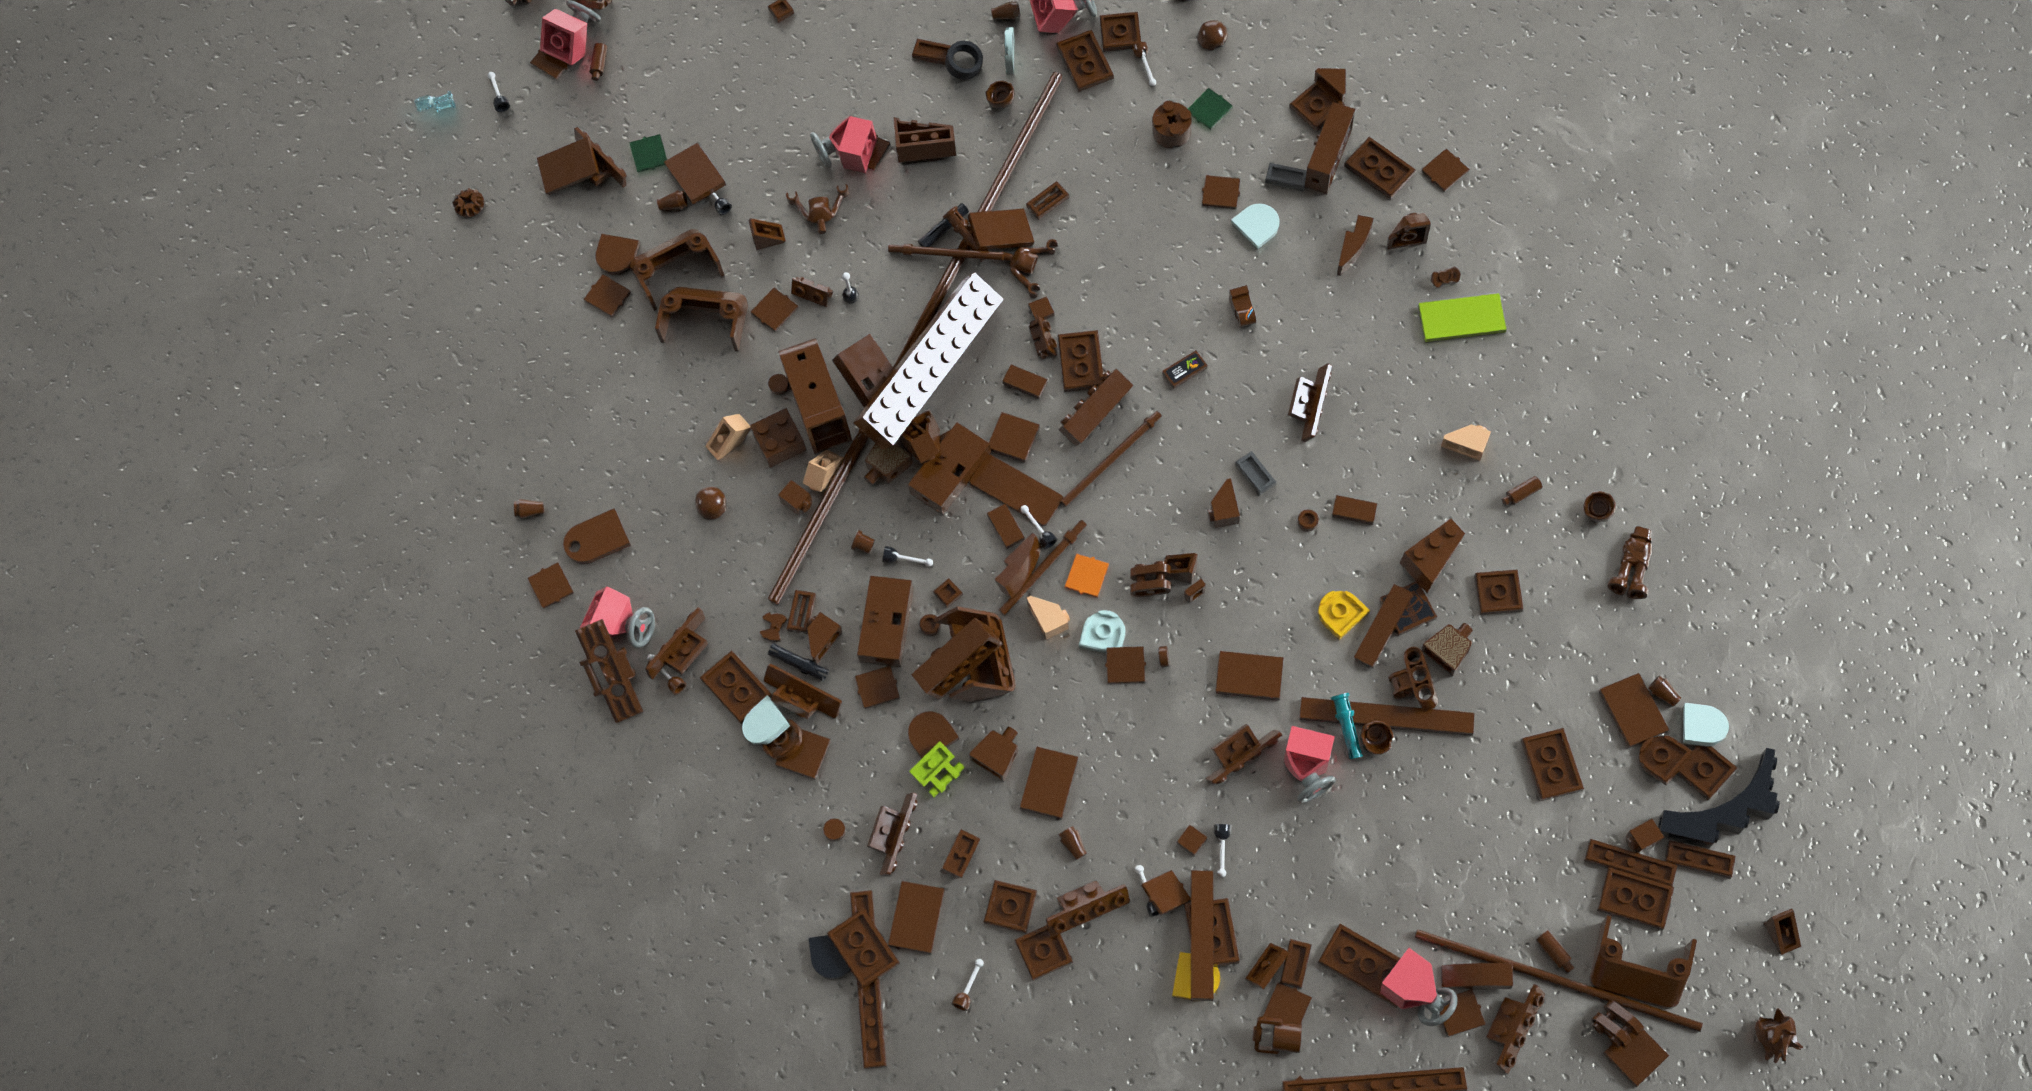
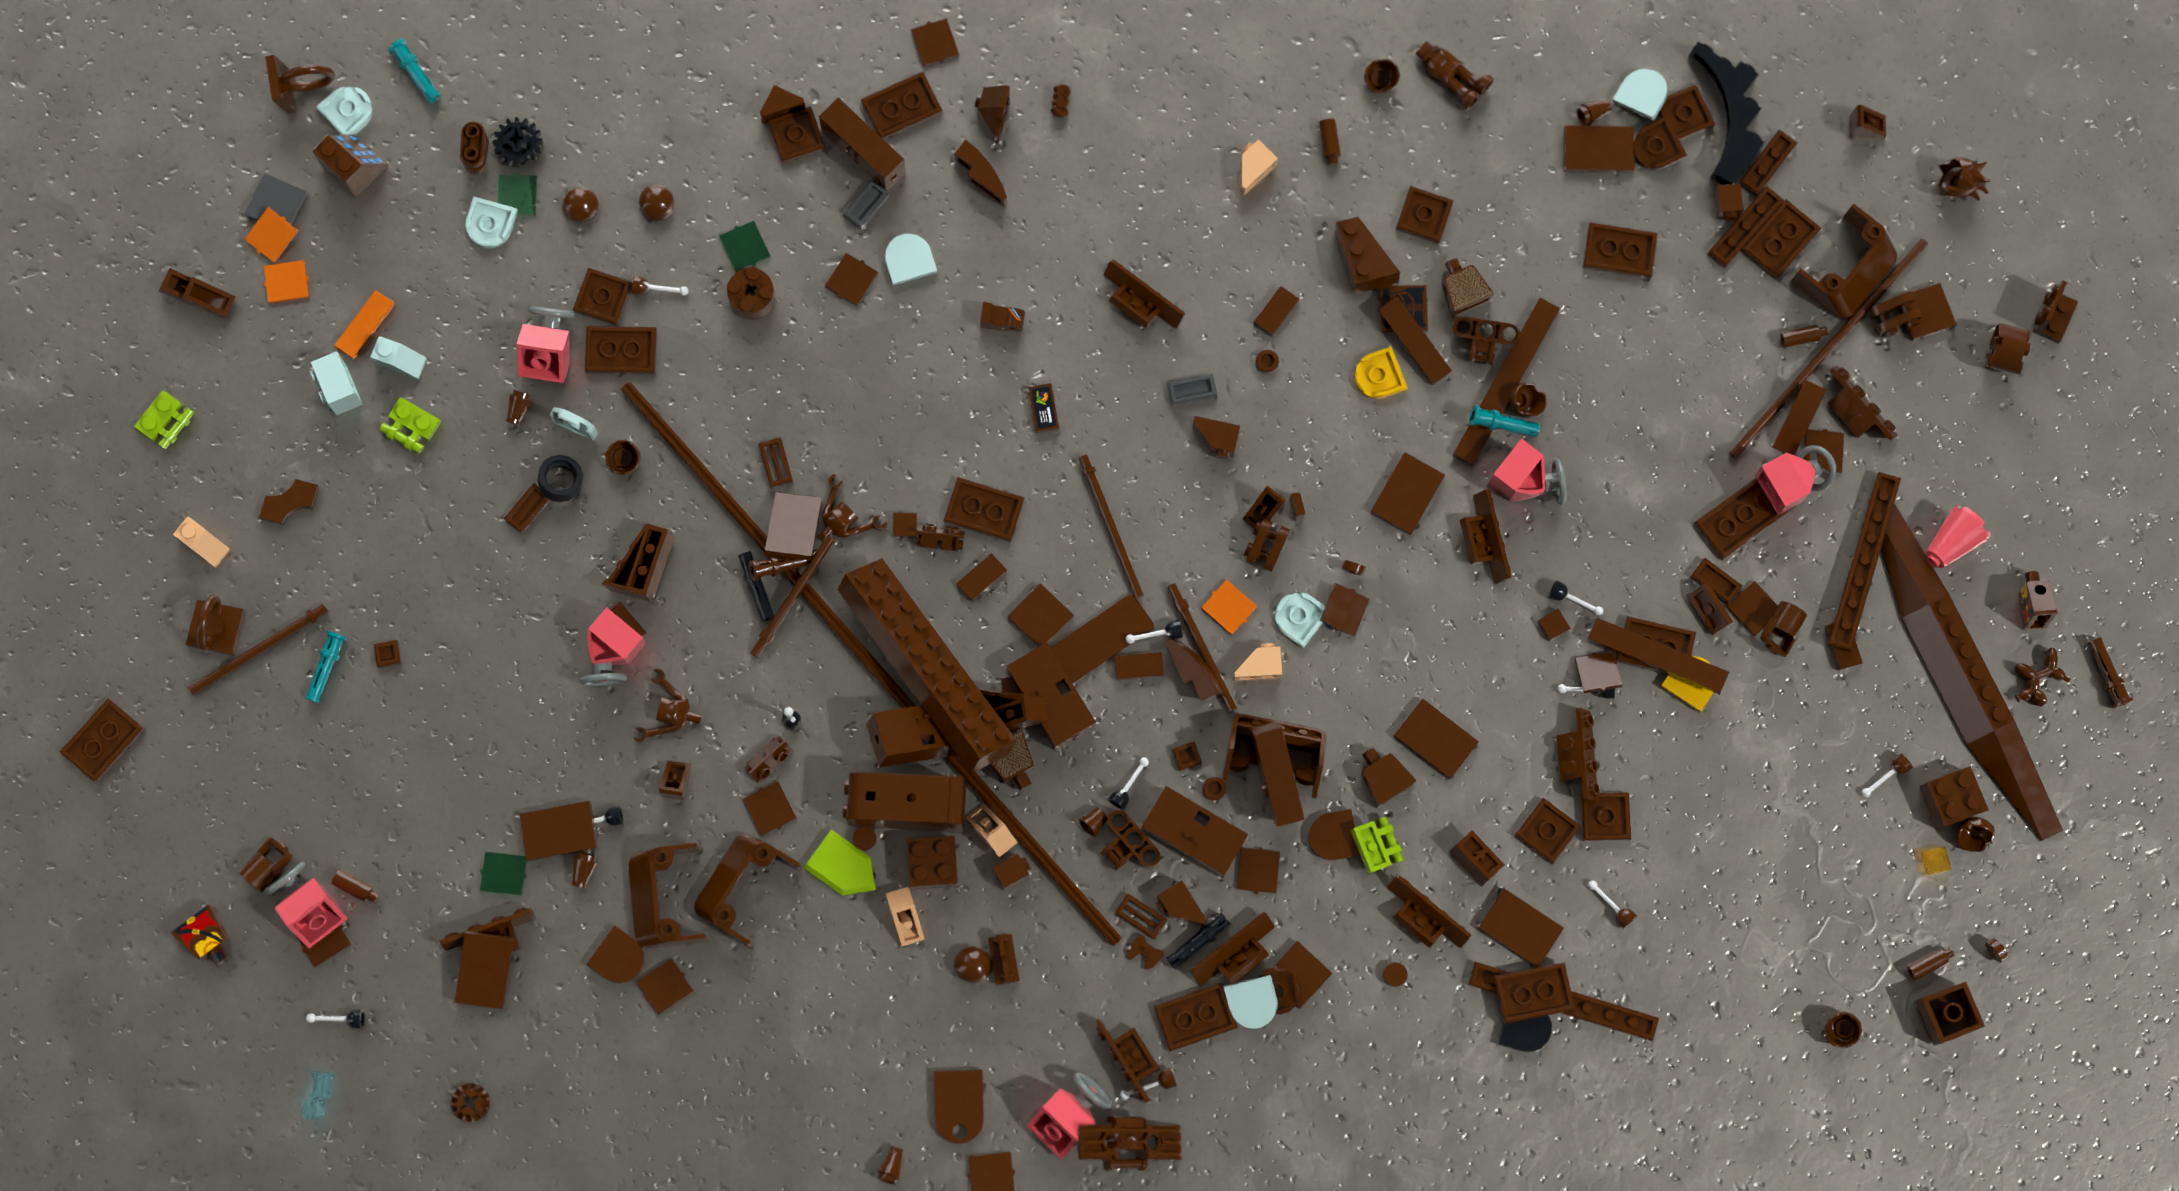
camera: 80 degrees left, 10 degrees up
reddish brown brick [1058,369,1134,446] -> none
reddish brown cone [1059,826,1087,860] -> none
lime tile [1418,293,1507,342] -> none
none -> lime tile [804,830,876,896]
none -> reddish brown hinge [988,934,1020,985]
none -> reddish brown piece [1100,810,1161,871]

